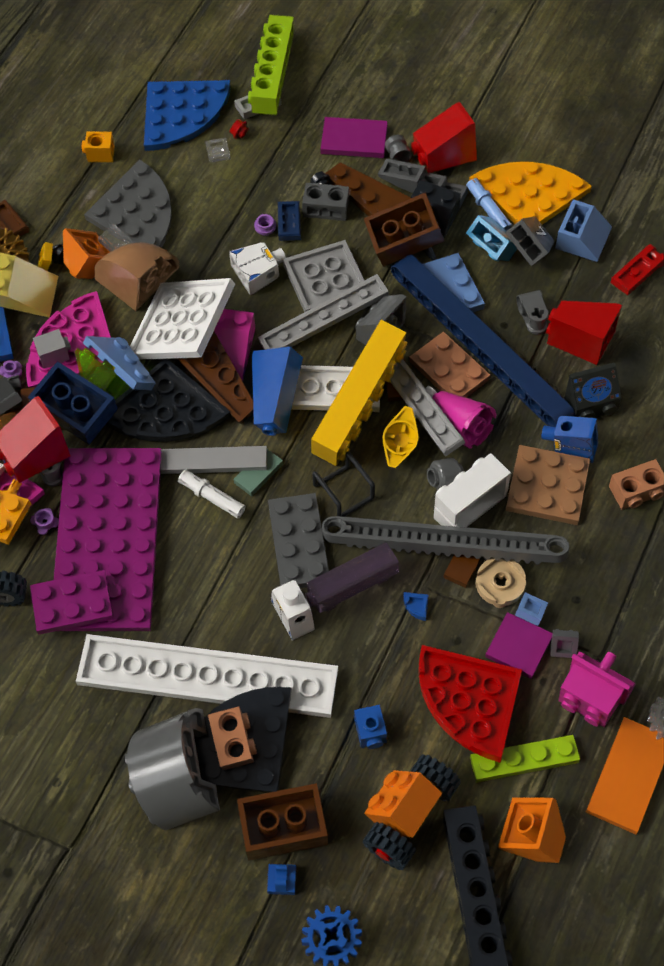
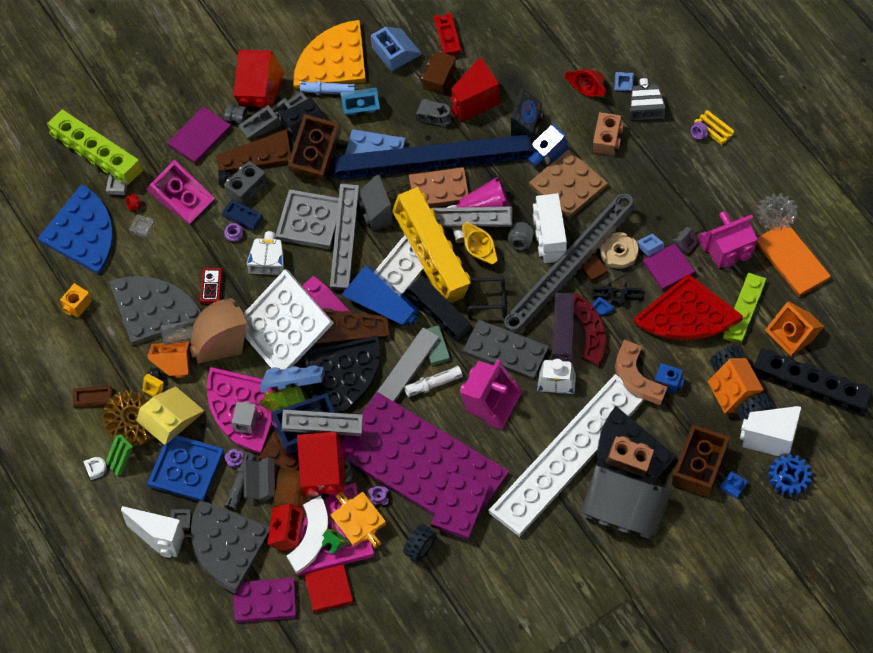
camera: 55 degrees left, 0 degrees up
dark grey torso [505,216,554,266] -> none
none -> dark pink slope [146,159,215,224]
none -> tile [200,268,222,304]
none -> light grey plate [282,410,362,436]
none -> black beam [403,276,472,342]
none -> reddish brown brick [421,51,456,95]
none -> dark pink piece [460,360,522,430]
none -> dark red tile [567,293,606,368]
none -> black piece [593,282,643,305]
none -> nougat plate [615,340,667,405]
none -> white slope [740,406,801,458]

